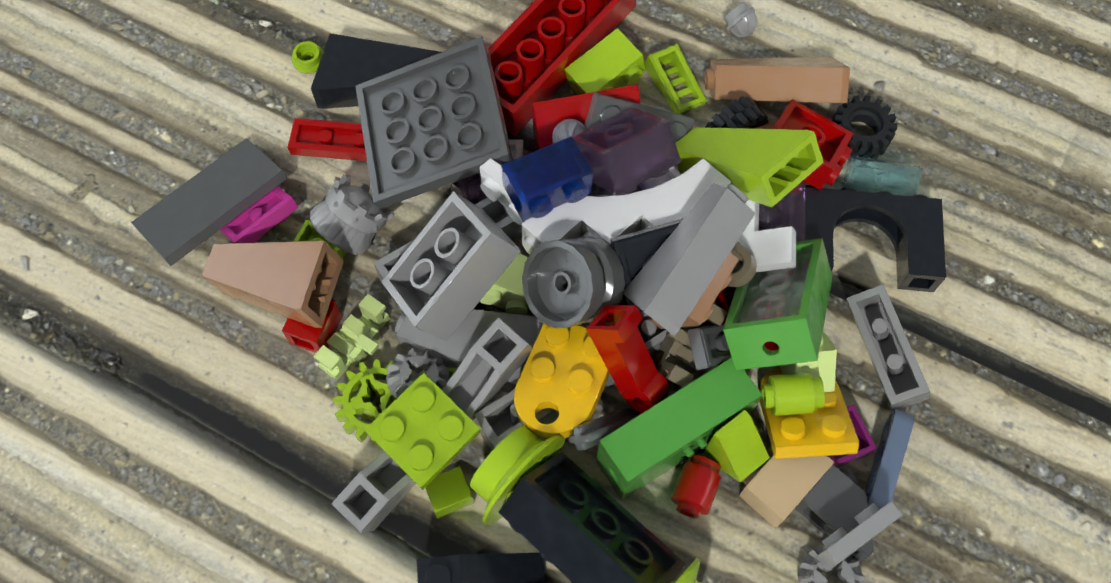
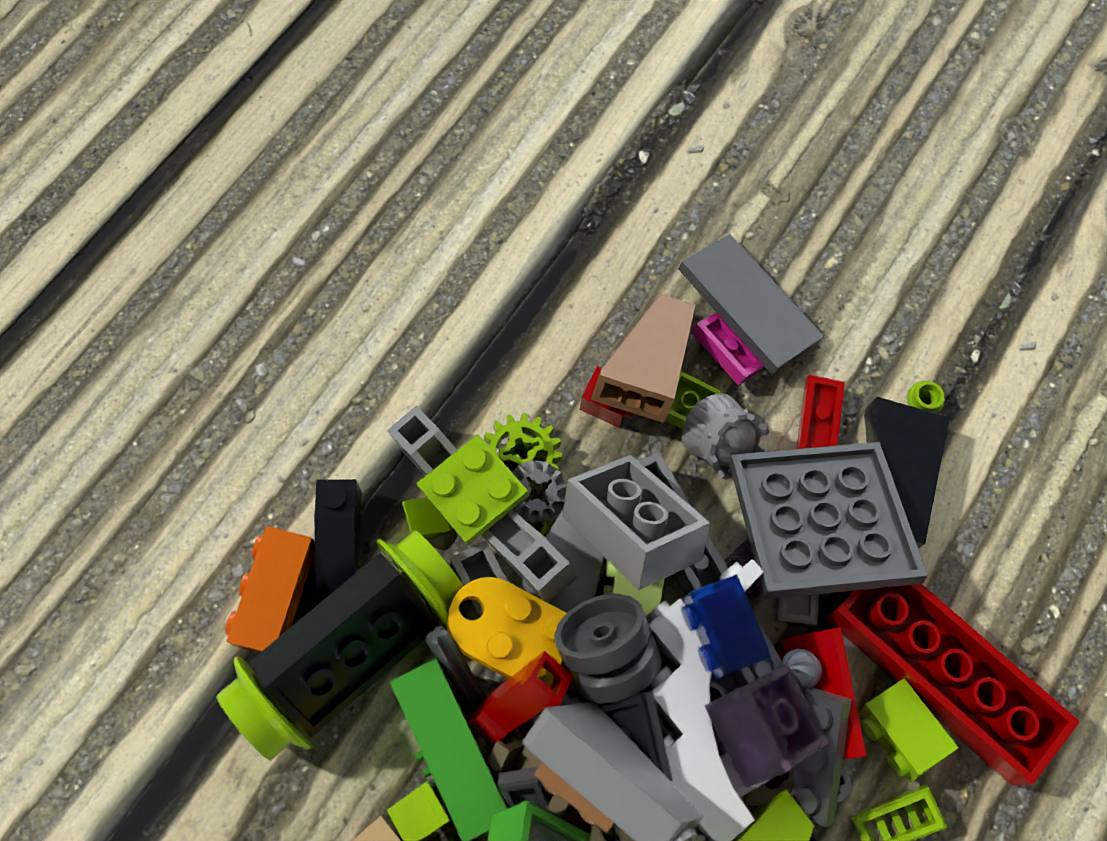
camera: 90 degrees right, 5 degrees up
yellowish green piece [313,294,390,381] -> none
red brick [671,455,722,519] -> none

